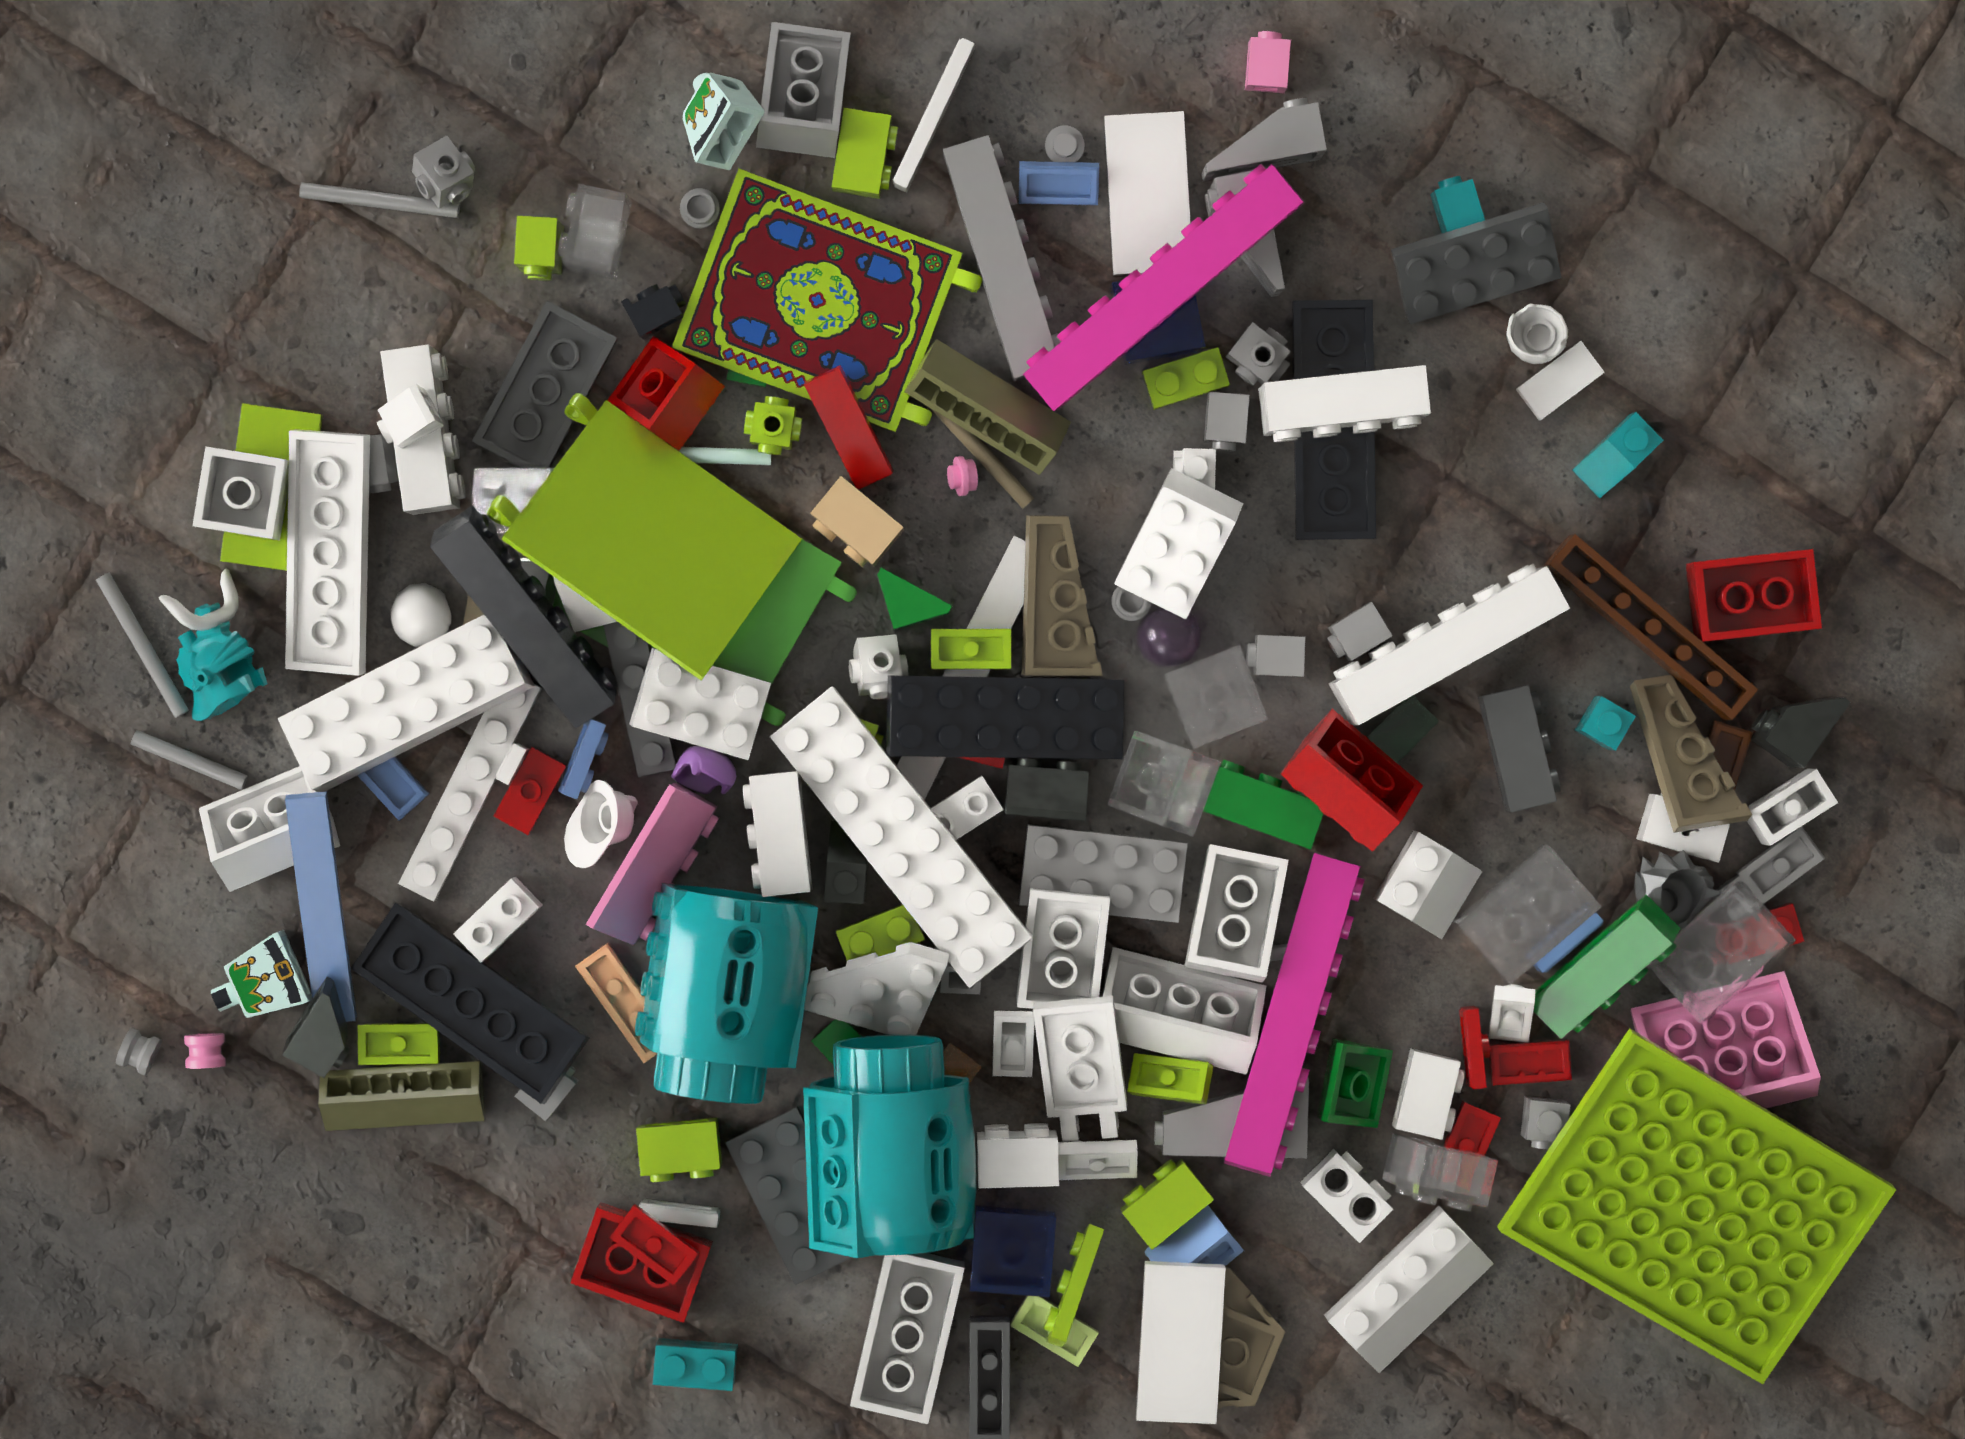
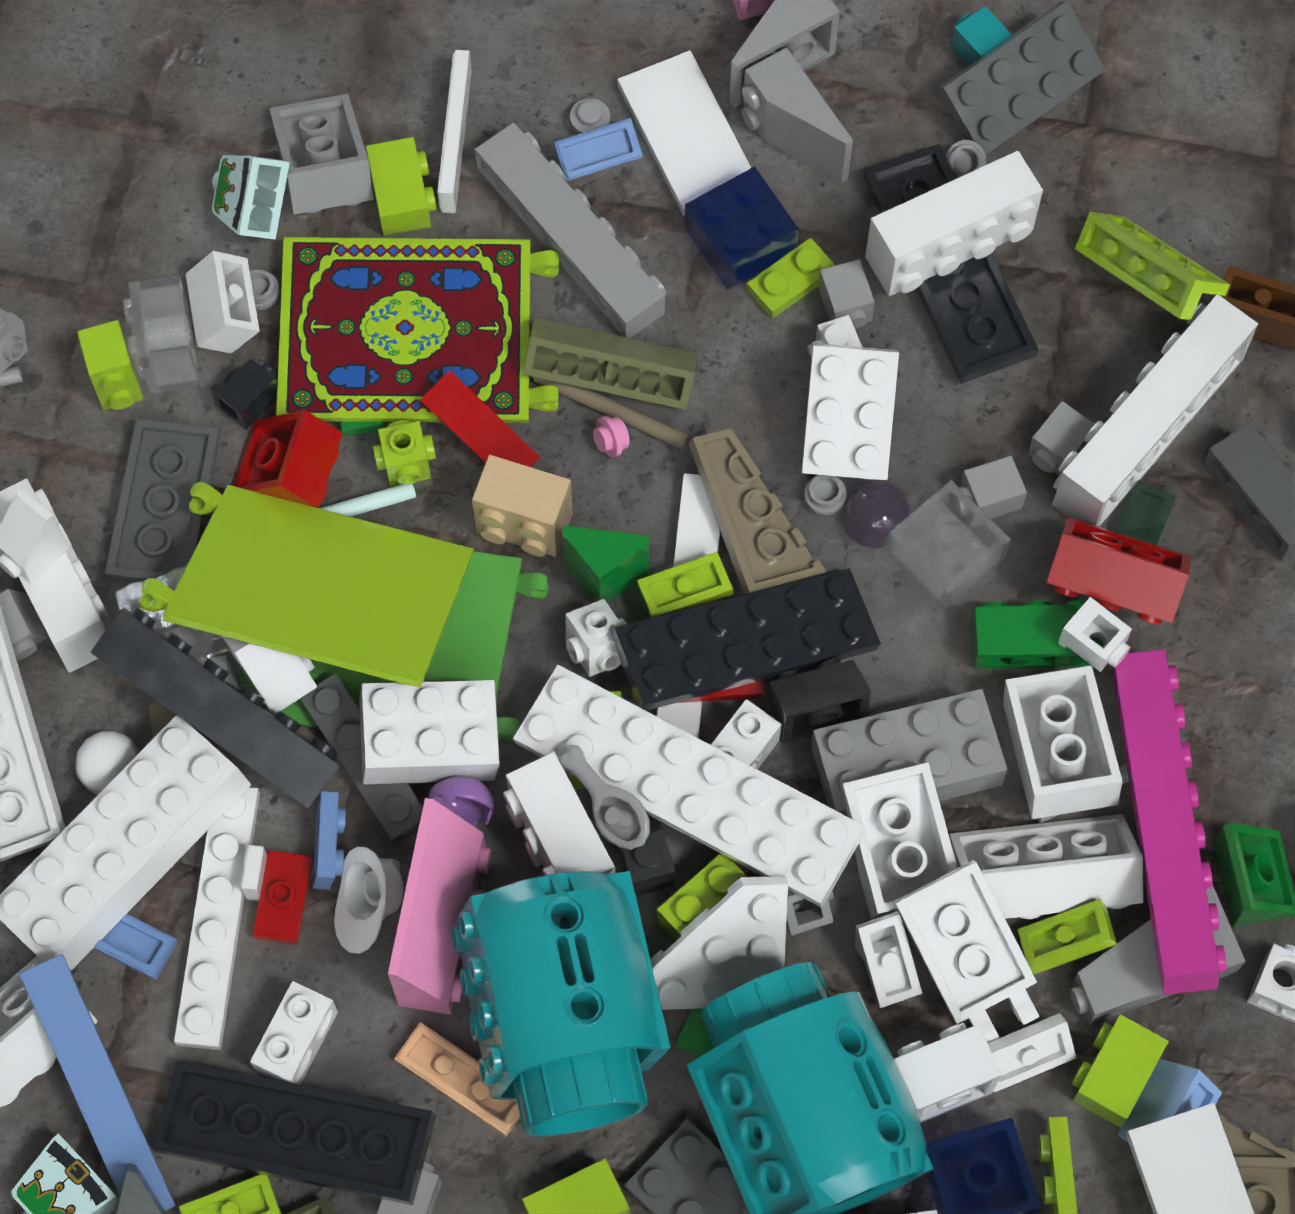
camera: 20 degrees left, 20 degrees down
dark pink brick [1023,164,1305,411] -> none
clear brick [1107,730,1221,837] -> none
light grey brick [1226,322,1291,386] -> none
white slope [1373,830,1482,939] -> none
white hair [1506,303,1568,364] -> none
white tile [1516,341,1605,421] -> none
teal slope [1572,412,1664,498] -> none
none -> white brick [186,251,259,354]
none -> light grey piece [559,745,650,850]
none -> light grey plate [946,140,986,179]
none -> white brick [1058,597,1132,672]
none -> lime fence [1075,211,1230,320]

